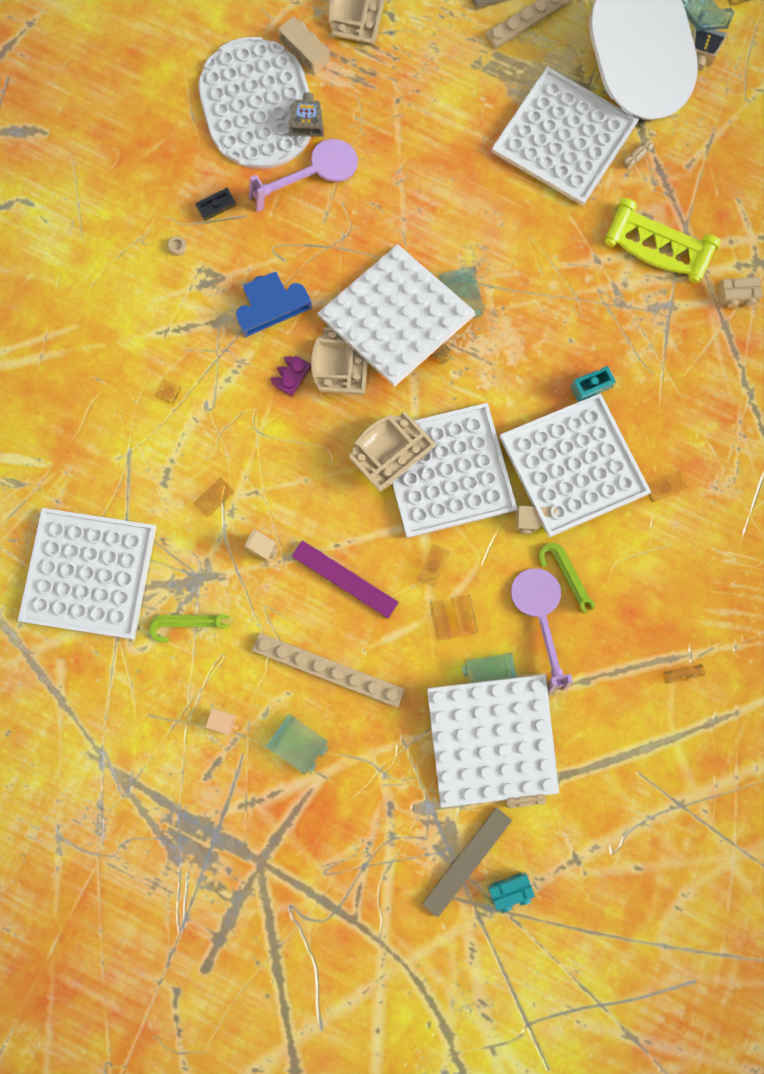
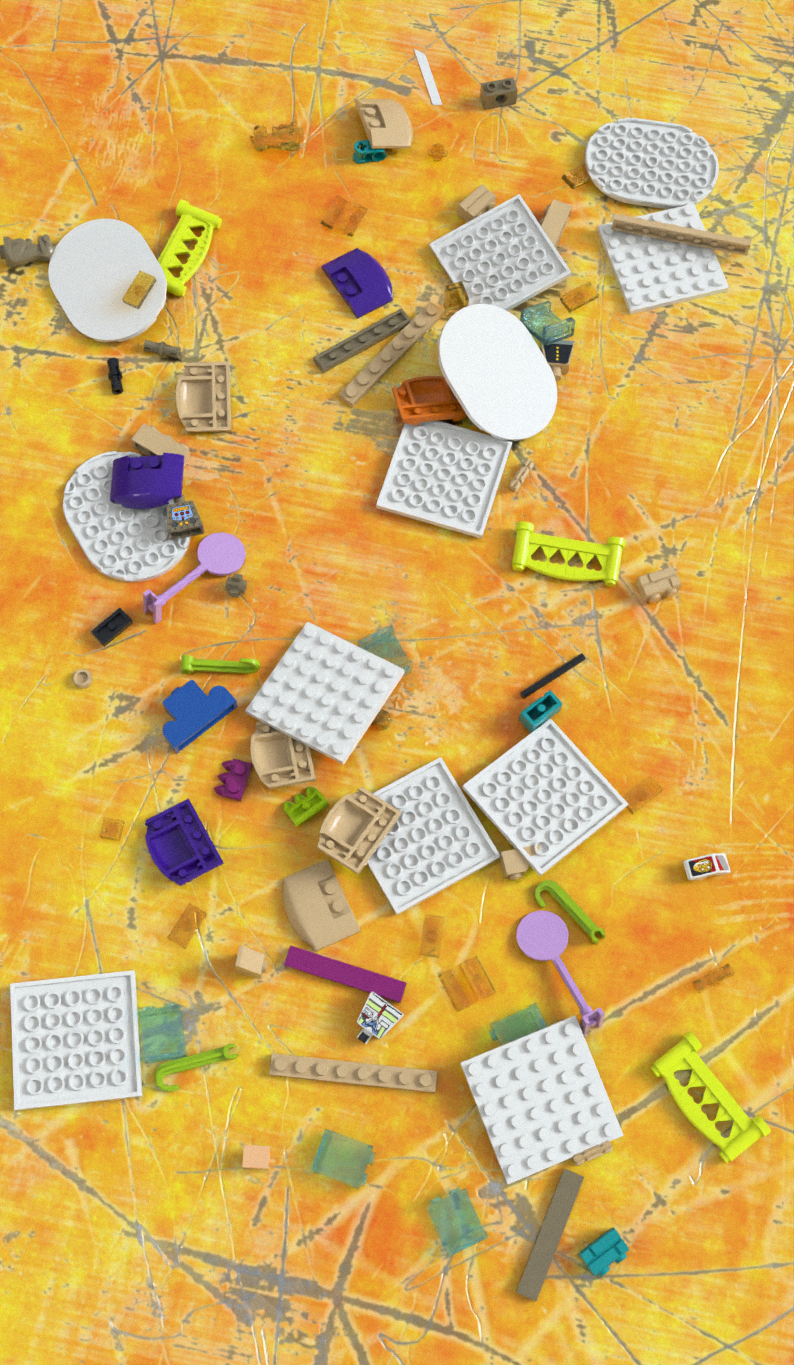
camera: 15 degrees left, 10 degrees down
none -> dark purple slope [110,453,185,509]
none -> clear light blue panel [138,1002,187,1064]
none -> dark purple slope [145,798,224,886]
none -> lime piece [181,655,260,674]
none -> dark tan gear [225,573,247,598]
none -> lime plate [283,787,329,827]
none -> tan slope [283,859,360,951]
none -> torso [357,991,404,1044]
none -> orange slope [392,376,468,426]
none -> clear light blue panel [426,1187,488,1257]
none -> black bar [520,653,586,699]
none -> neon yellow piece [650,1031,771,1164]
none -> slope [683,853,731,880]

